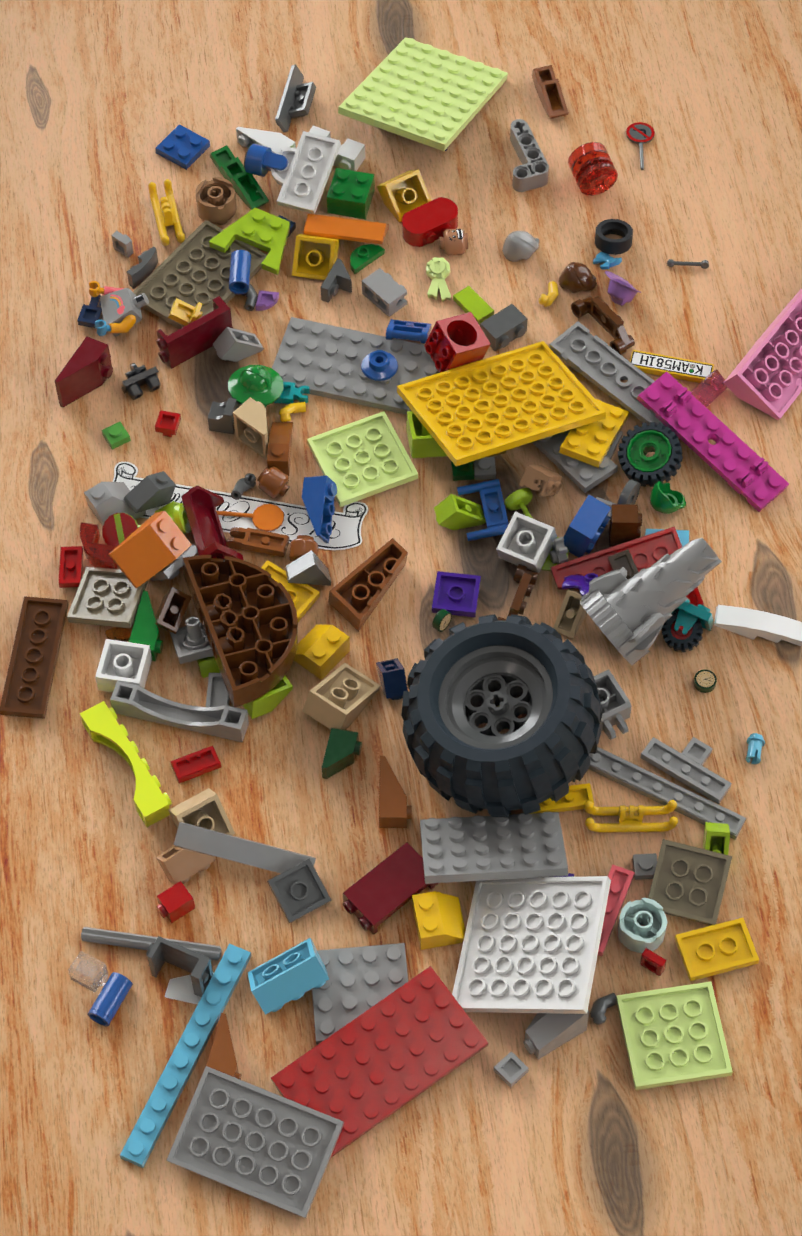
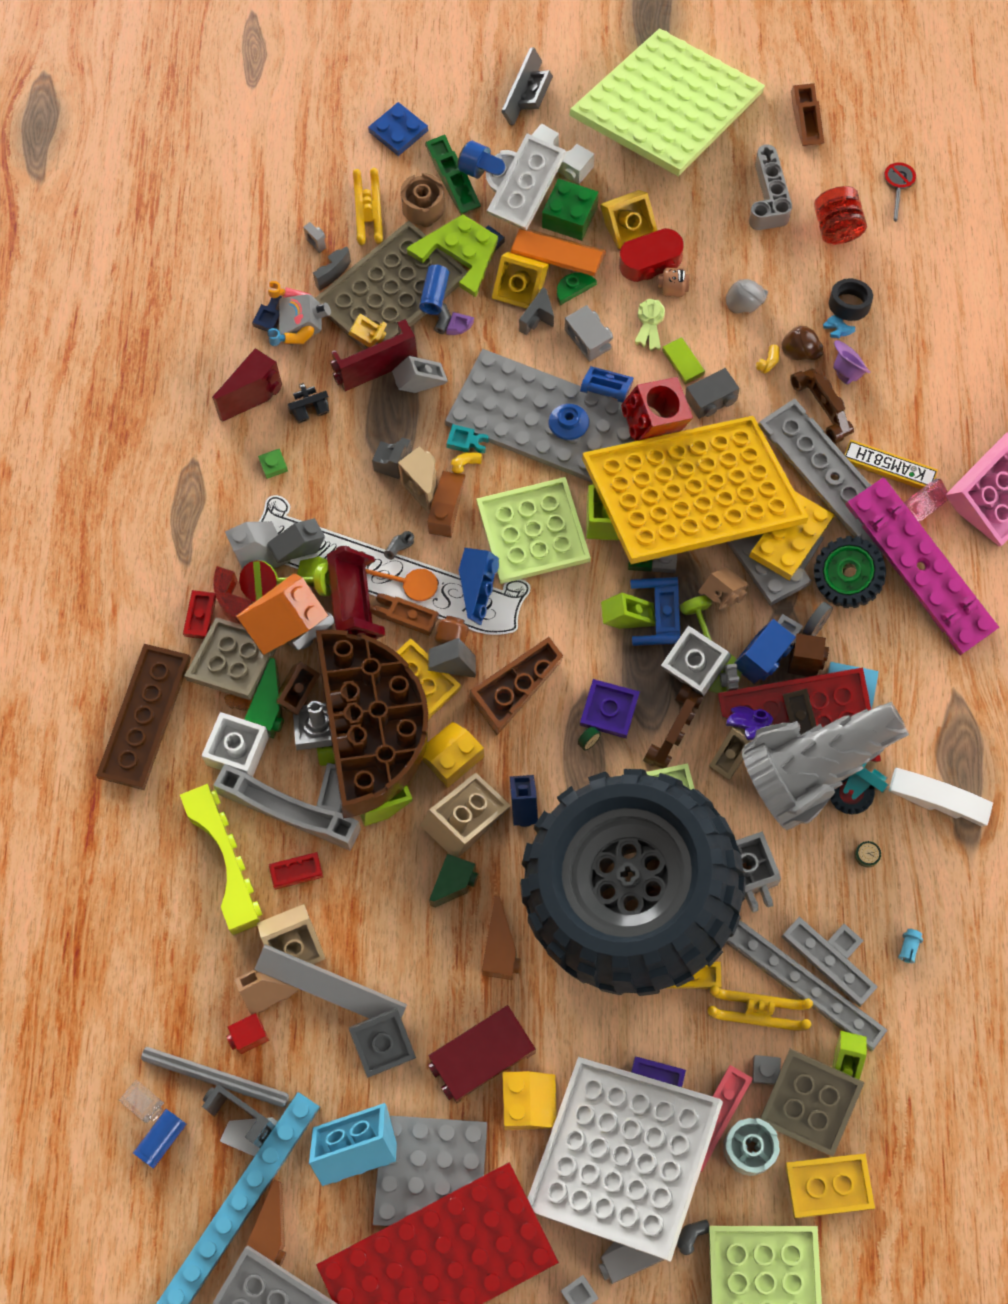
camera: 10 degrees right, 10 degrees up
red tile [155,410,181,437] -> none
green helmet [228,365,284,407] -> none
white slope [236,127,296,154] -> none
dark orange head [257,466,290,498] -> none
light grey plate [420,812,568,884] -> none
red tile [640,948,667,976] -> none
green hair [650,481,686,514] -> none
dark grey hinge [667,259,709,269] -> none

